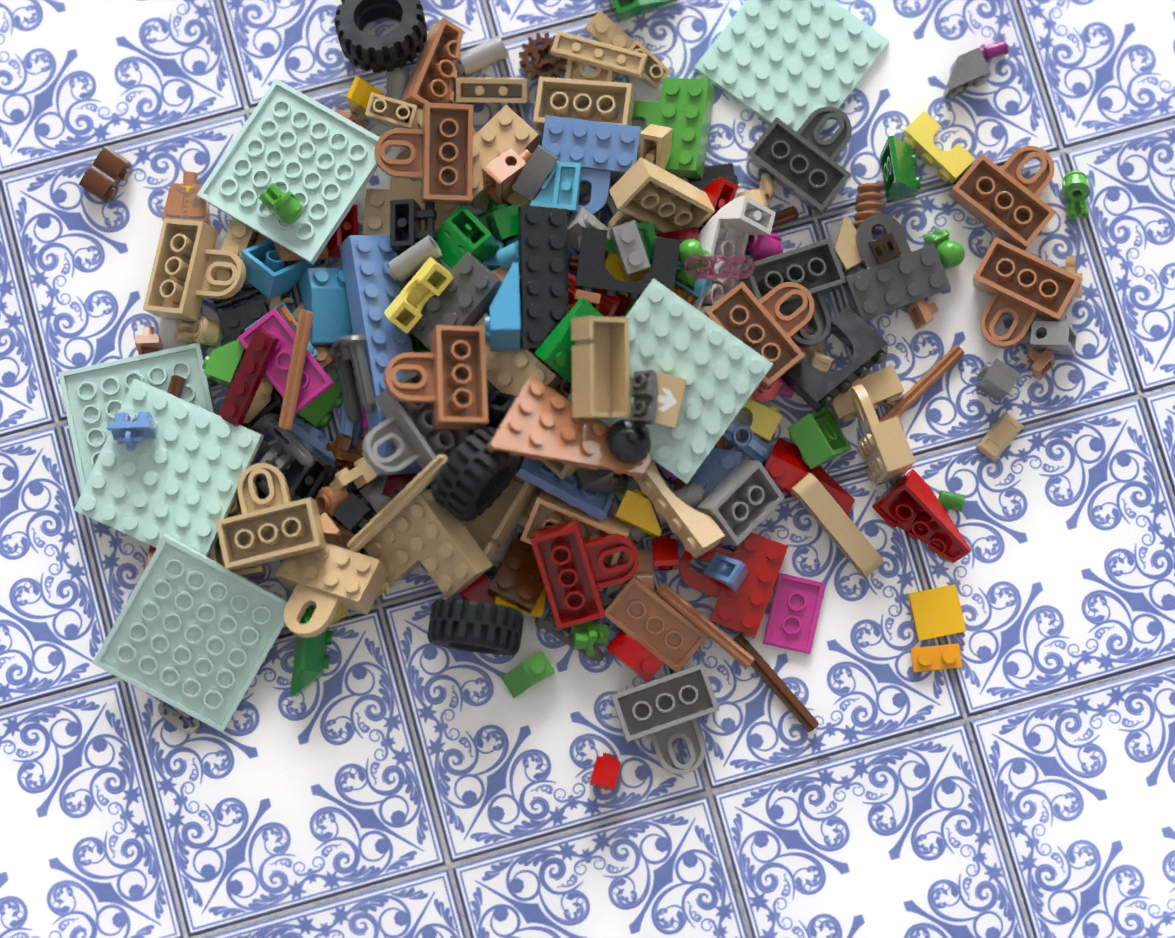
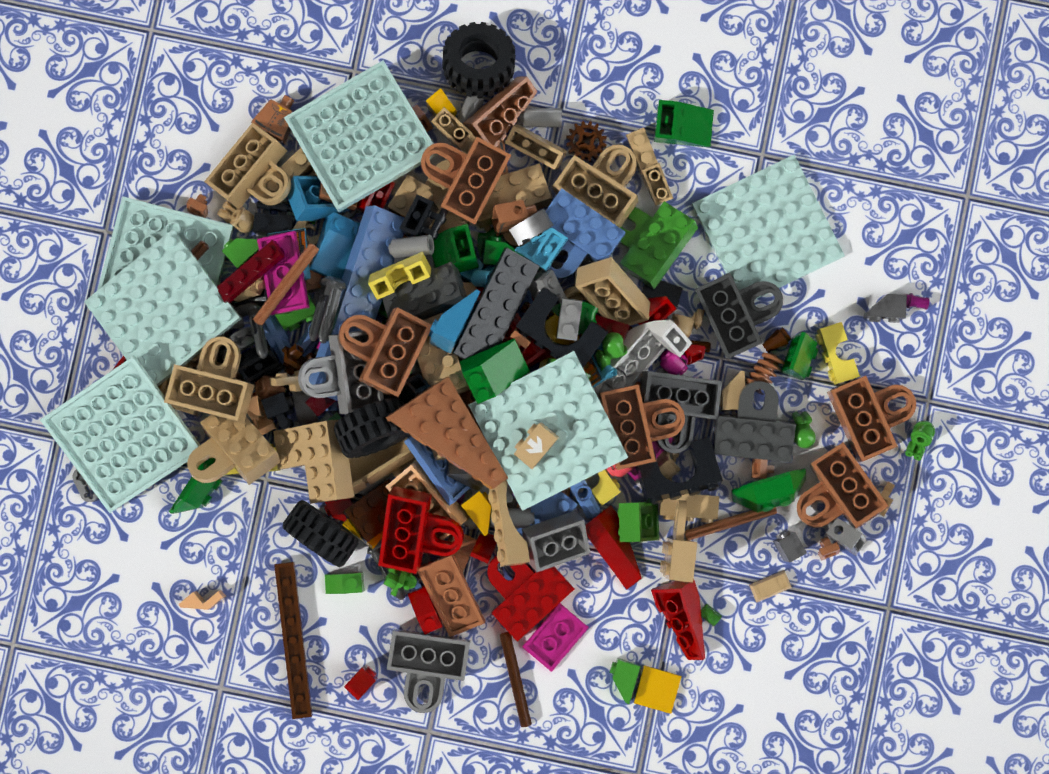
camera: 30 degrees right, 5 degrees up
reddish brown brick [79,146,132,203] -> none
medium blue hips [107,411,157,451] -> none
bright green piece [258,183,303,224] -> none
tan axle [347,454,448,552] -> none
tan tile [550,30,648,79] -> none
tan piece [571,316,630,418] -> none
black hair [606,419,651,464] -> none
flat silver slope [629,370,658,425] -> none
tan slope [638,124,673,170] -> none
nougat axle [656,582,754,668] -> none
clear pink beam [685,255,755,279] -> none
medium blue slope [703,552,748,592] -> none
tan beam [791,473,884,578] -> none
dark brown tile [869,232,901,264] -> none
light orange plate [910,643,962,673] -> none
none -> light nougat slope [178,590,226,610]
none -> reddish brown plate [274,562,313,719]
none -> bright green slope [609,658,640,704]
none -> red slope [683,345,706,365]
none -> green wedge [731,468,806,513]
none -> reddish brown cone [762,327,791,353]

